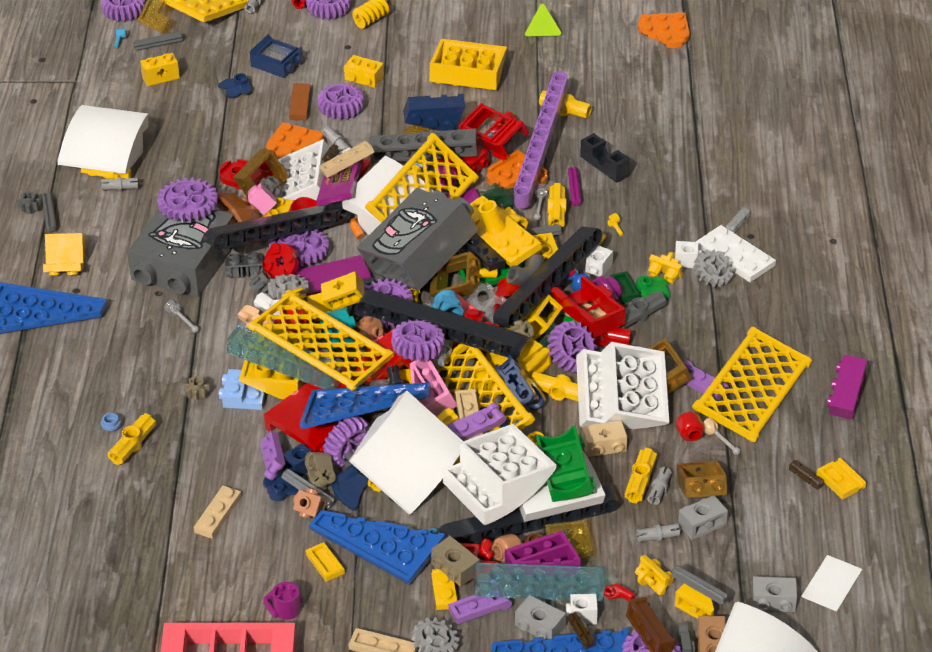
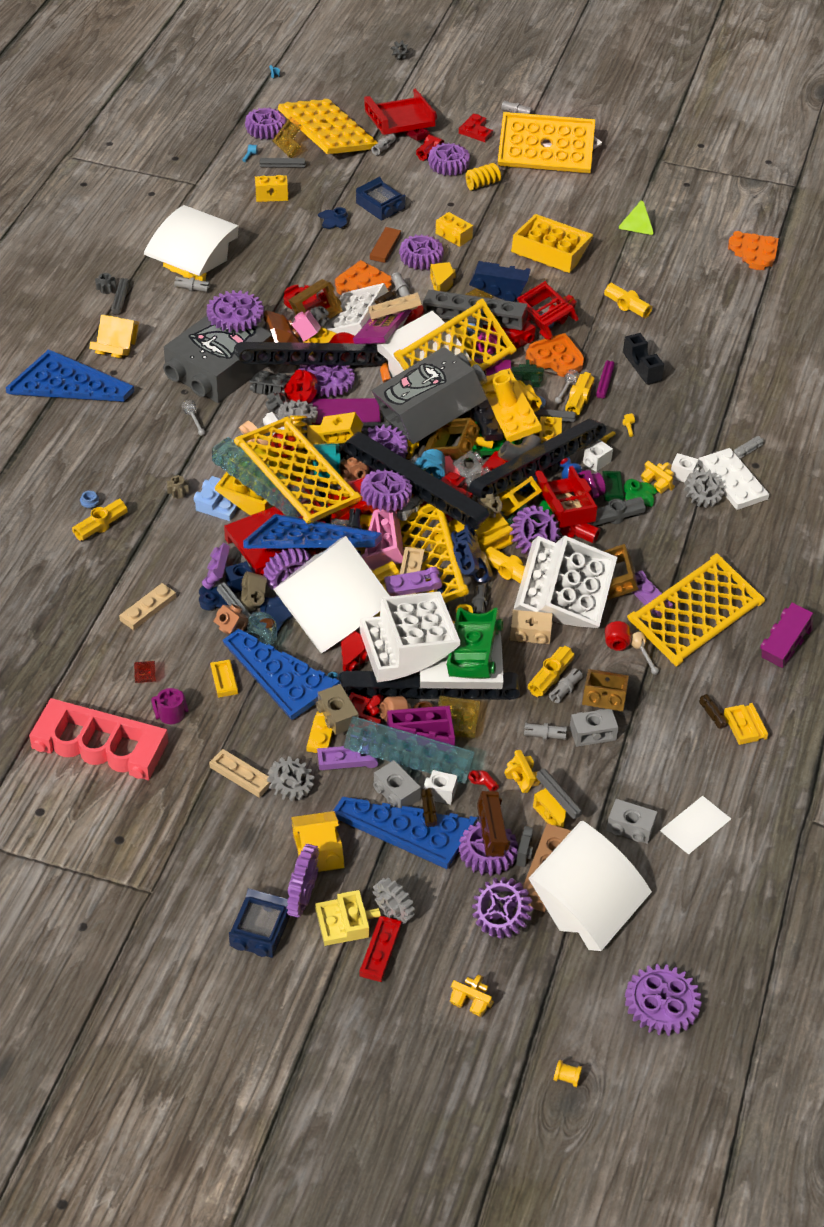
camera: 15 degrees right, 5 degrees up
medium lavender beam [514,71,568,209] -> none
none -> clear red plate [134,661,156,683]
none -> clear light blue hair [247,612,277,645]
none -> red slope [341,631,369,671]
none -> yellow slope [430,262,456,292]
none -> dark grey pin [472,585,487,614]

